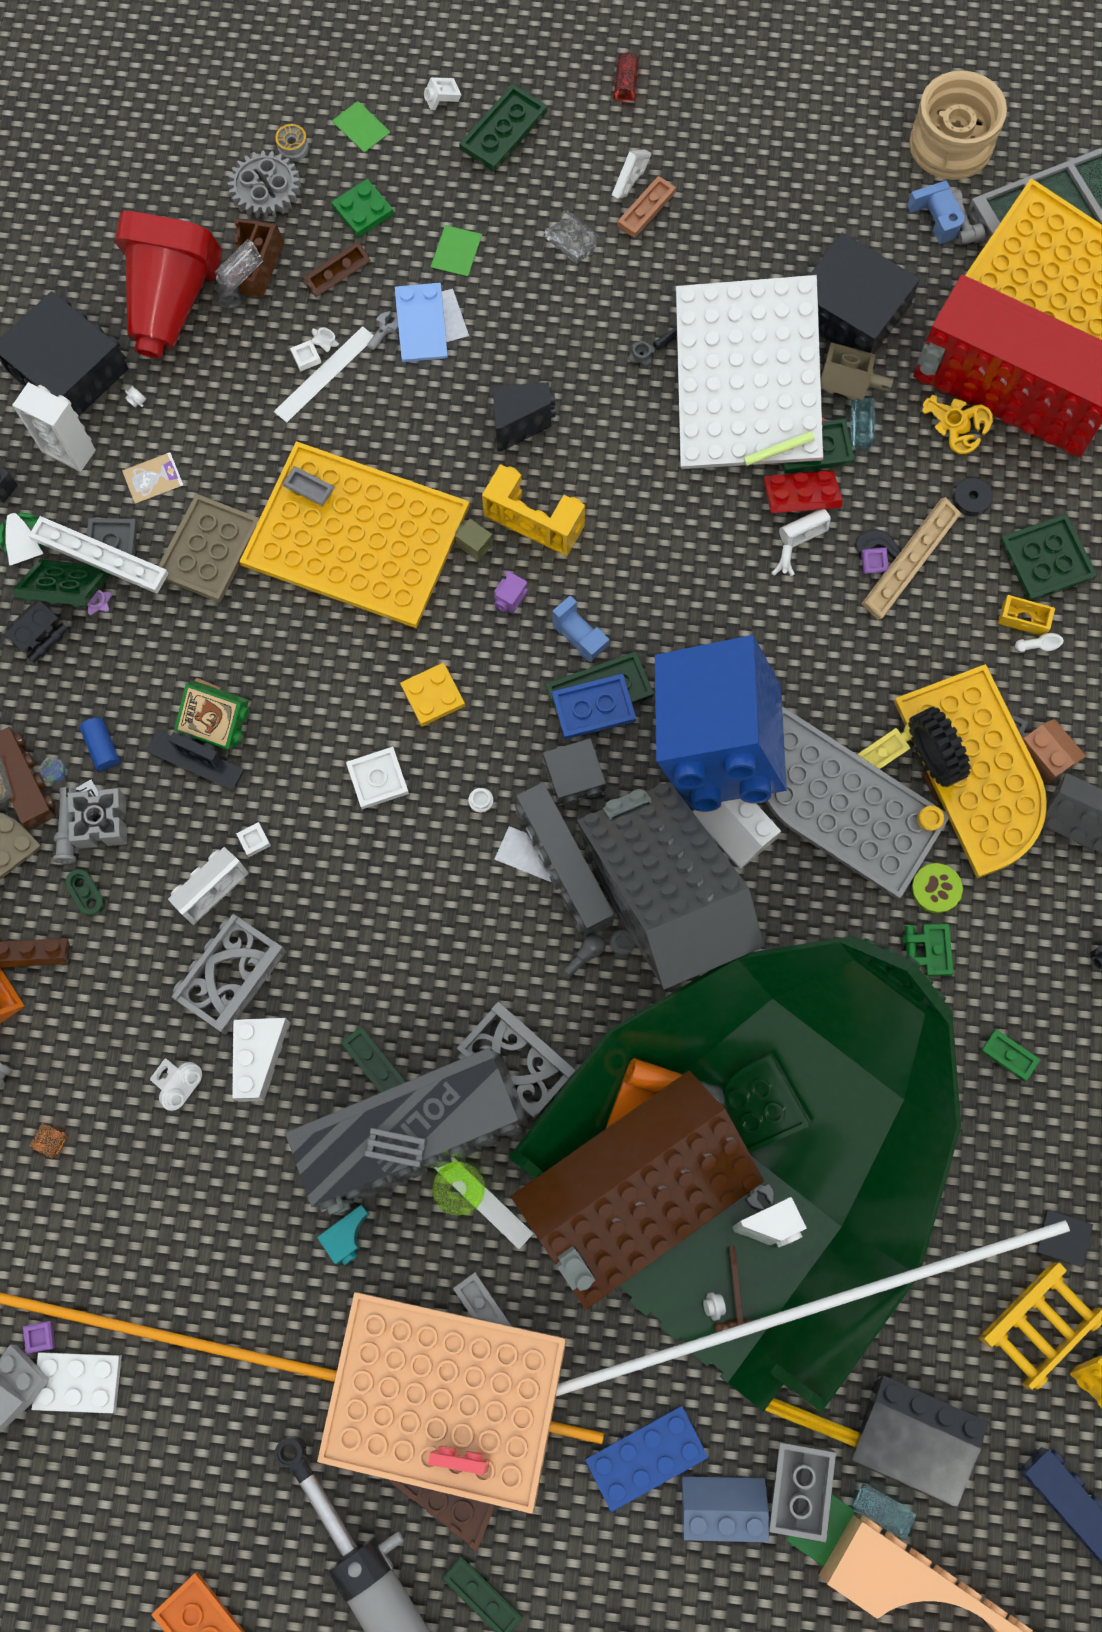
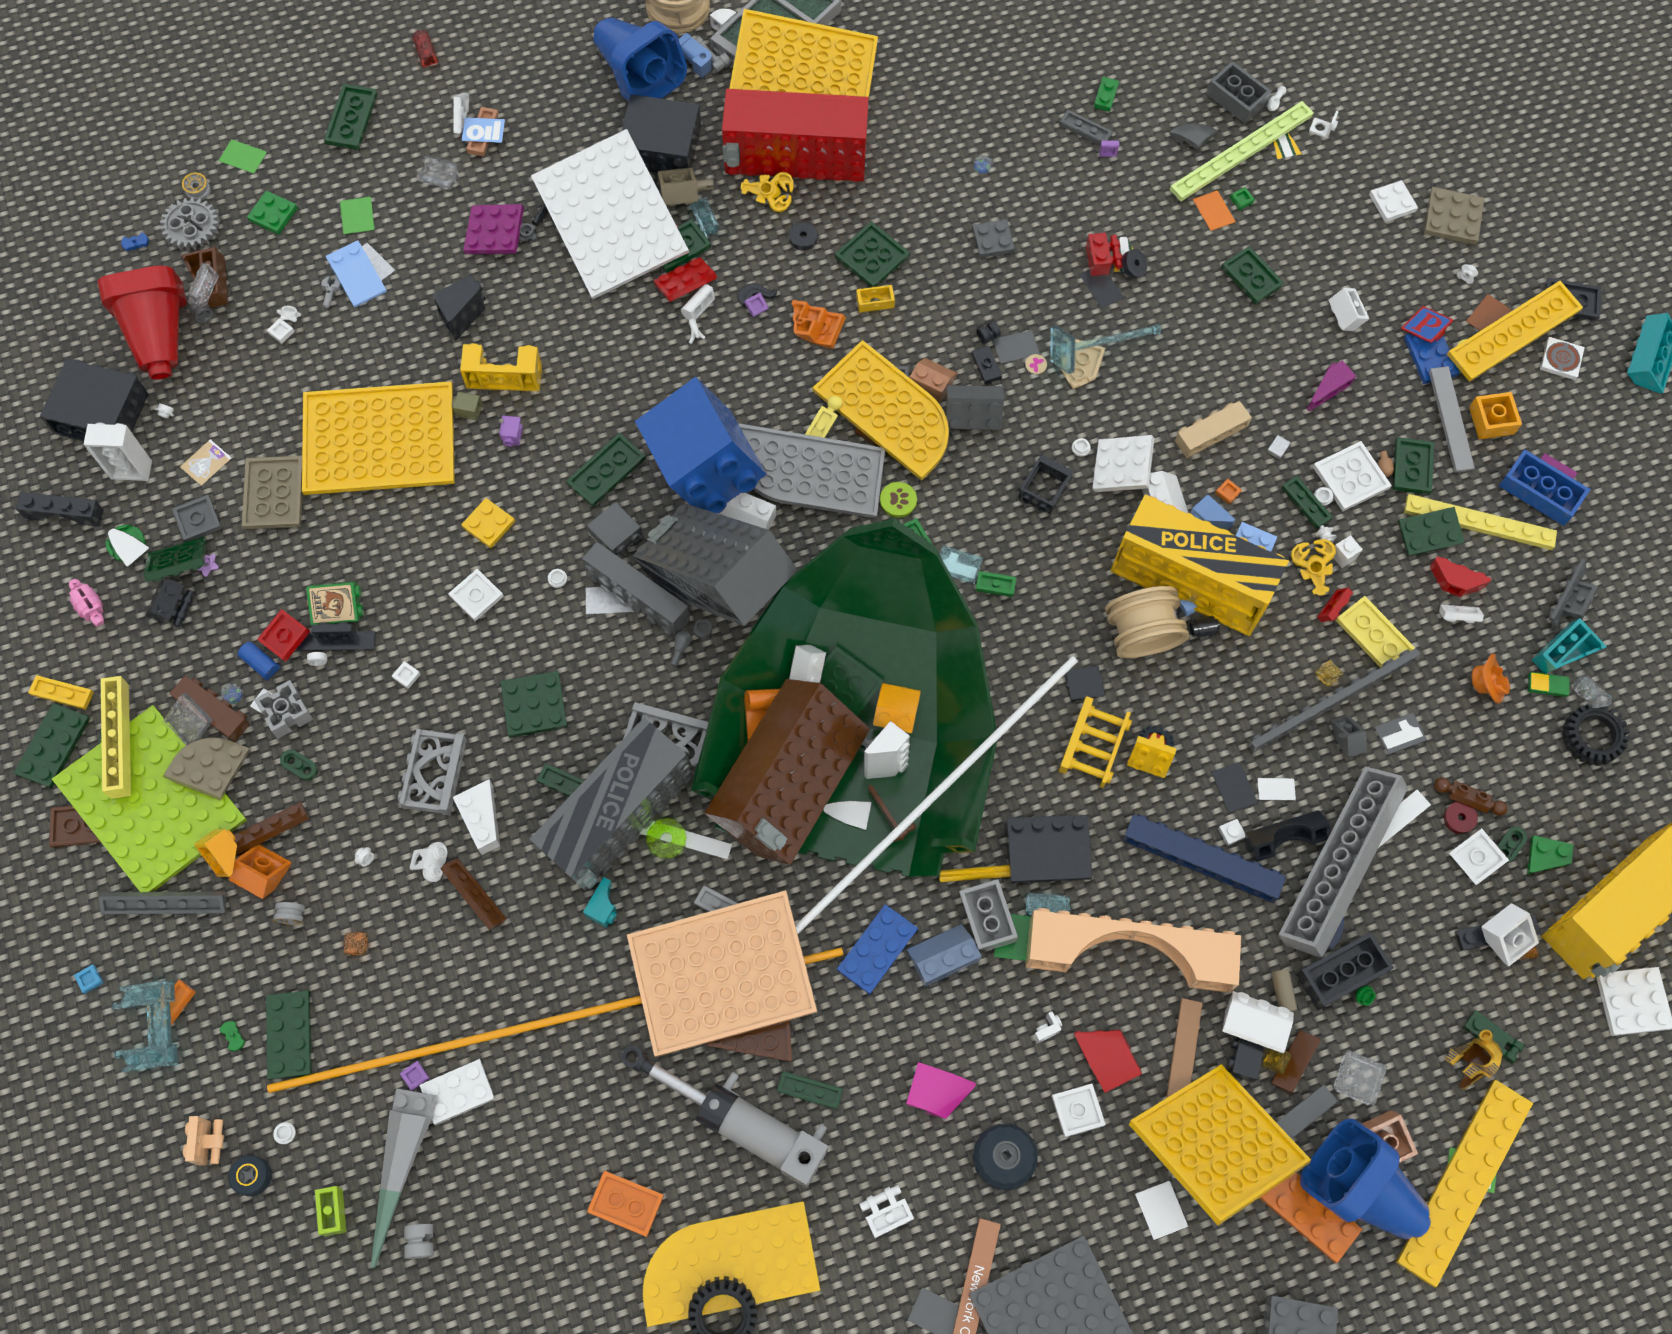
camera: 30 degrees left, 5 degrees down
white plate [29,516,168,594] -> none
light grey pin [53,787,76,864] -> none
white slope [168,847,249,926] -> none
white sticker [274,326,374,422] -> none
flat silver tile [282,466,335,507] -> none
reddish brown slope [301,241,371,297] -> none
flat silver tile [365,1128,427,1168] -> none
white bracket [424,77,461,110] -> none
coral plate [428,1446,490,1475] -> none
medium blue piece [552,596,610,662] -> none
blue plate [552,674,636,740] -> none
white plate [703,1292,726,1321] -> none
yellowish green piece [744,431,814,466] -> none
tan tile [861,497,961,620] -> none
black tyre [908,706,971,788] -> none
yellow tile [917,805,944,832] -> none
white piece [1015,633,1064,652] -> none
none -> blue piece [121,233,149,252]
none -> red plate [257,609,310,662]
none -> white tile [307,652,327,666]
none -> white plate [355,847,374,867]
none -> reddish brown plate [440,859,506,930]
none -> sticker [462,118,505,143]
none -> magenta plate [463,204,524,254]
none -> dark green plate [500,671,568,738]
none -> blue cone [594,18,687,102]
none -> white brick [710,9,736,31]
none -> white brick [789,645,826,683]
none -> orange slope [792,300,846,349]
none -> white sticker [824,801,871,830]
none -> light orange slope [873,683,921,733]
none -> clear light blue sticker [940,546,983,584]

